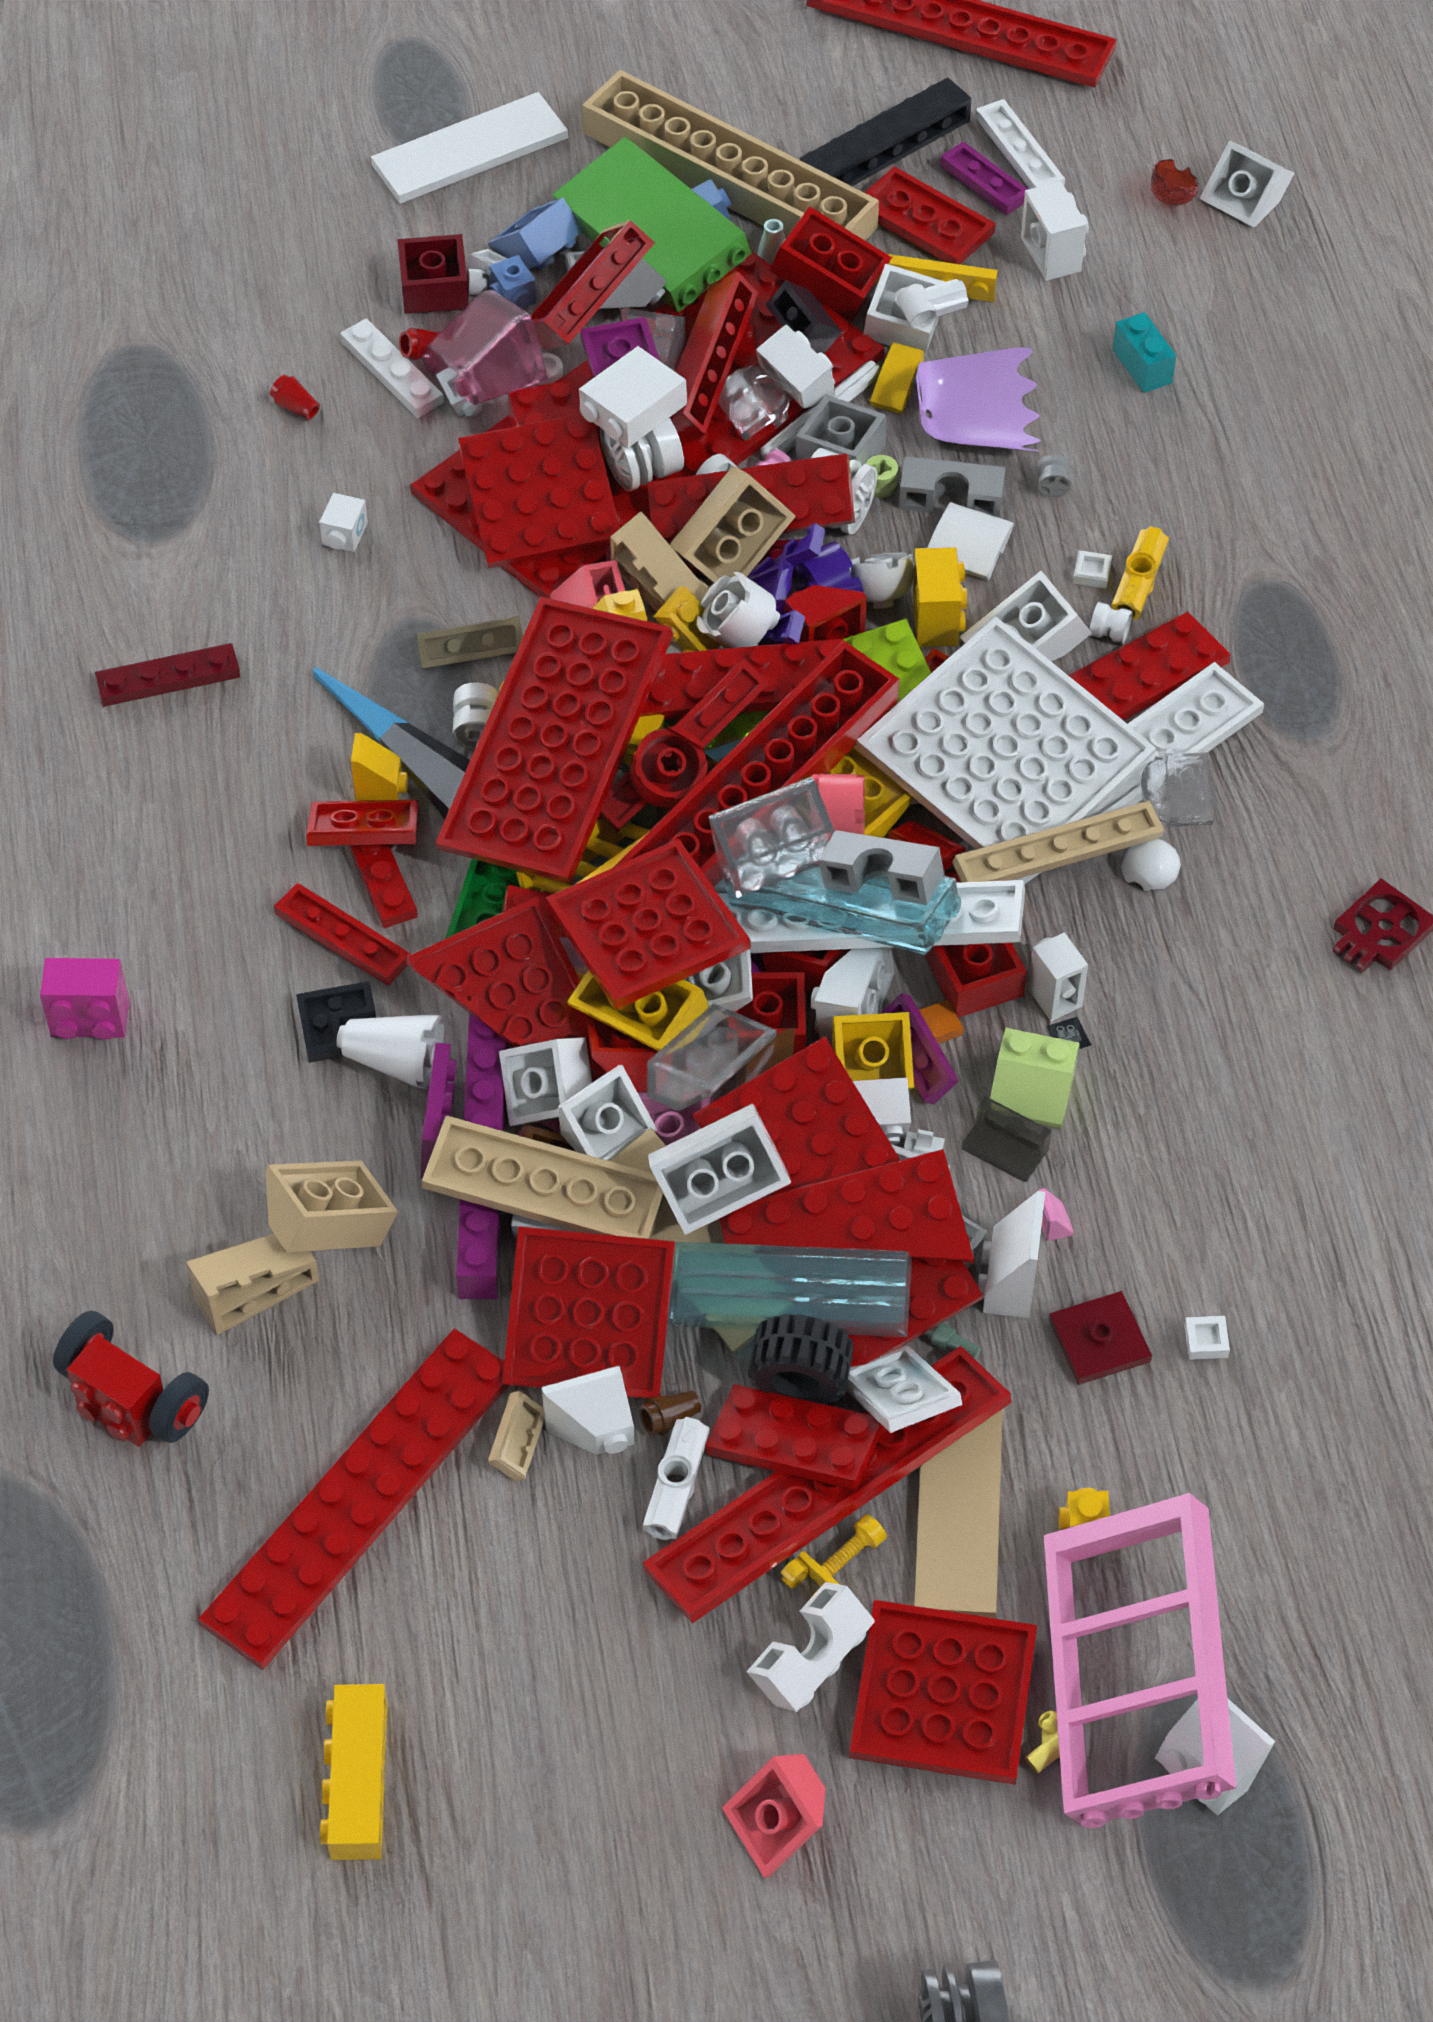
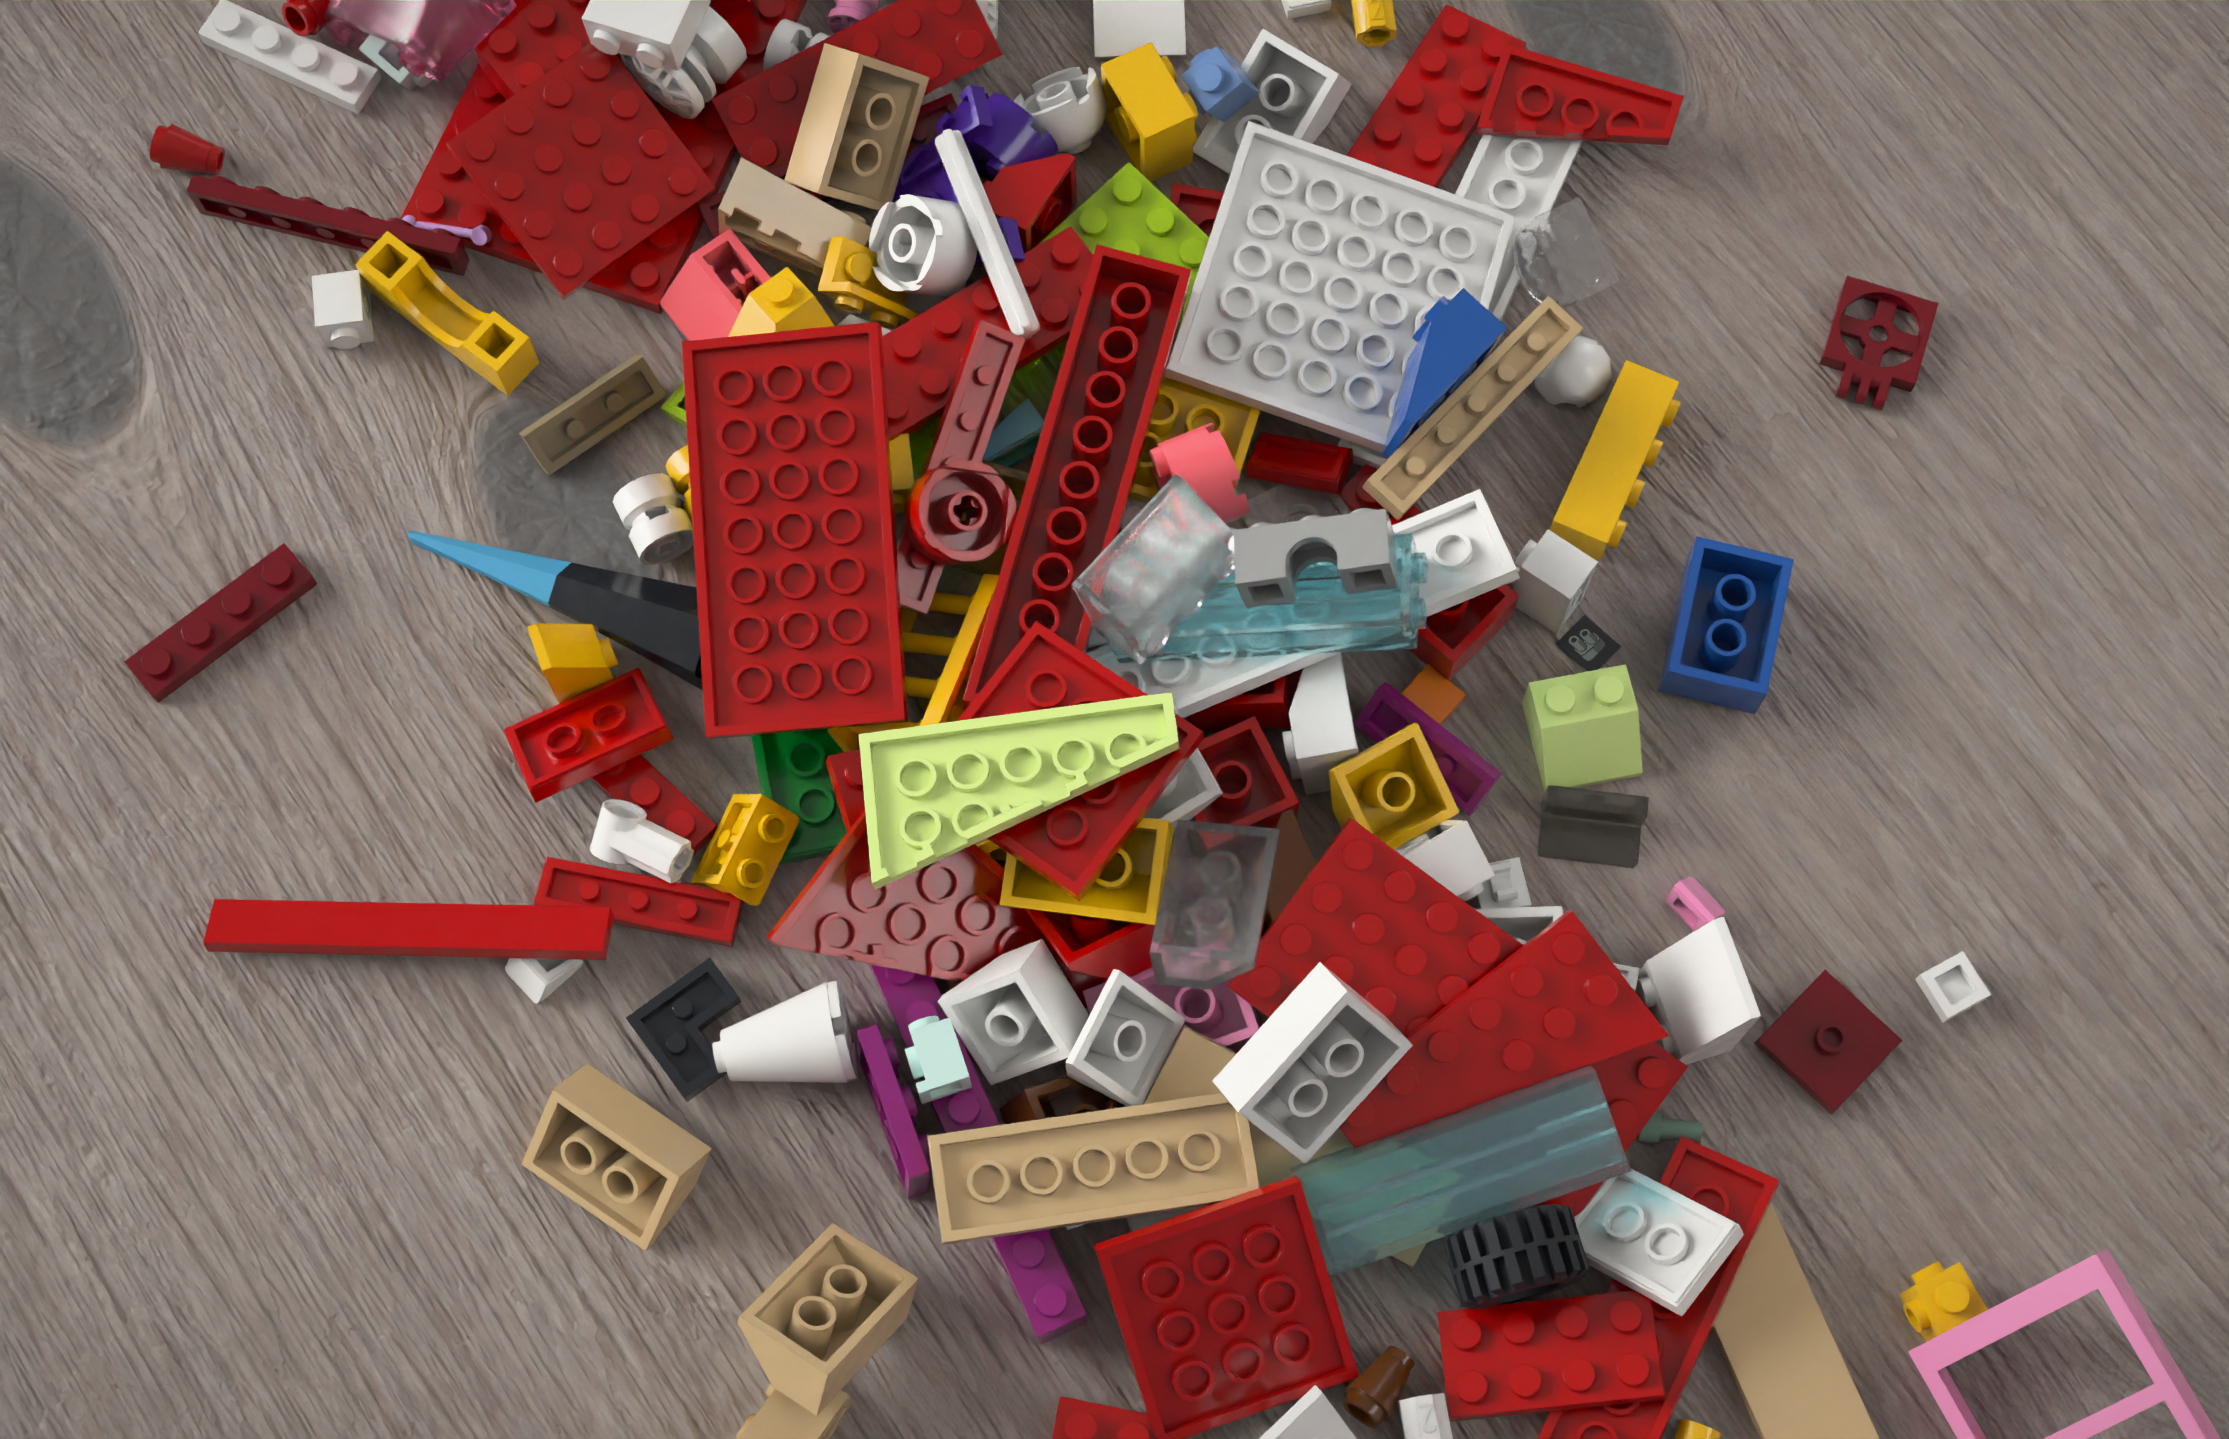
camera: 25 degrees left, 15 degrees up
dark pink brick [40,958,130,1040] -> none
white wheel [1089,602,1133,644] -> none
none -> dark red plate [186,175,470,276]
none -> red tile [203,899,614,960]
none -> yellow arch [355,231,540,396]
none -> lavender hinge [402,215,492,246]
none -> white slope [505,958,583,1004]
none -> tan slope [521,1063,712,1251]
none -> white piece [590,799,694,883]
none -> yellow bracket [691,794,799,906]
none -> yellowish green wing [859,692,1180,890]
none -> light aqua brick [904,1016,972,1104]
none -> white axle [935,129,1040,340]
none -> medium blue brick [1181,46,1260,122]
none -> blue slope [1382,288,1507,459]
none -> red wing [1476,43,1684,145]
none -> yellow brick [1550,360,1681,561]
none -> blue brick [1658,536,1794,714]

